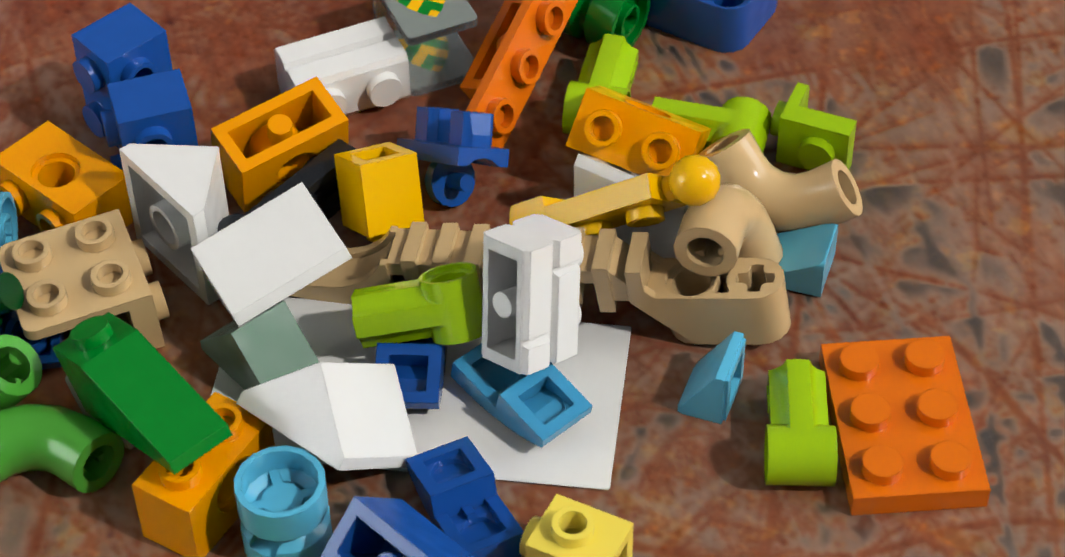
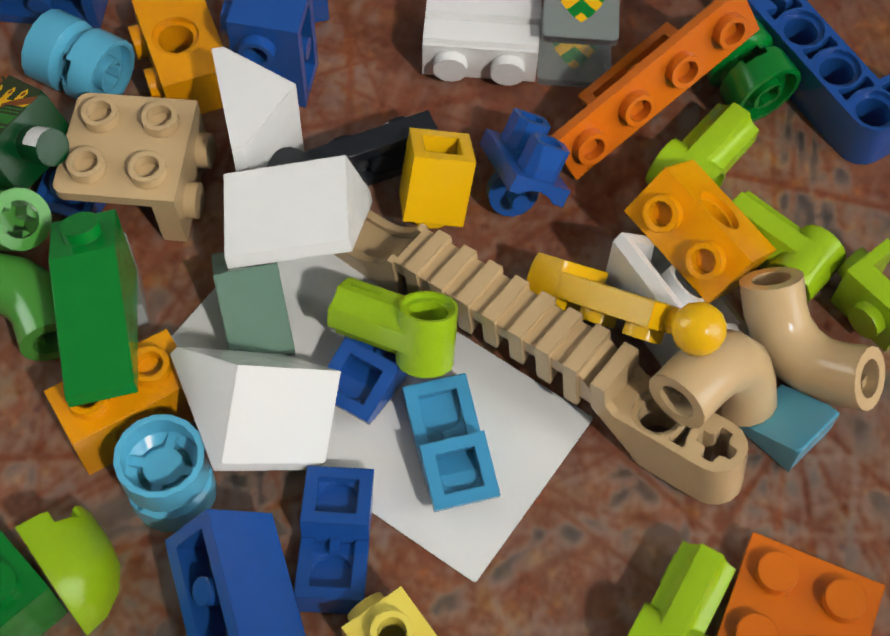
camera: 25 degrees right, 15 degrees up
light orange brick [210,76,349,213] -> none
white brick [482,214,584,375] -> none
medium azure slope [677,331,746,424] -> none

